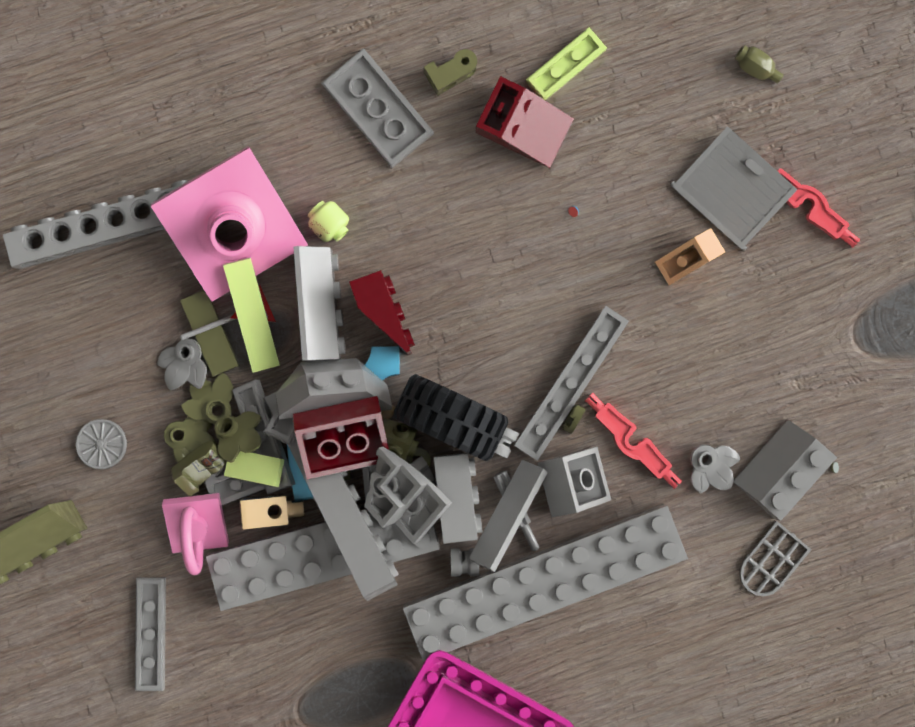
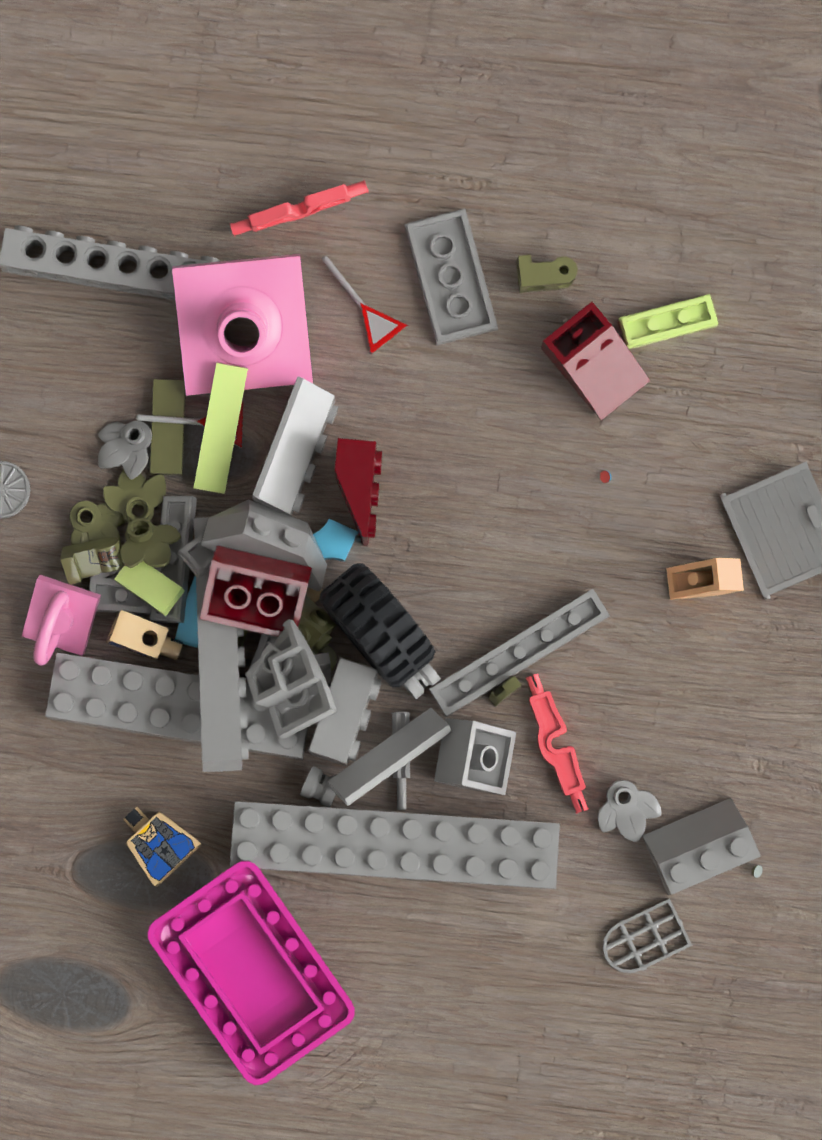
camera: 20 degrees right, 5 degrees down
yellowish green head [308,201,349,242] -> none
none -> torso [123,807,202,887]
none -> coral piece [230,180,369,236]
none -> piece [322,256,408,354]

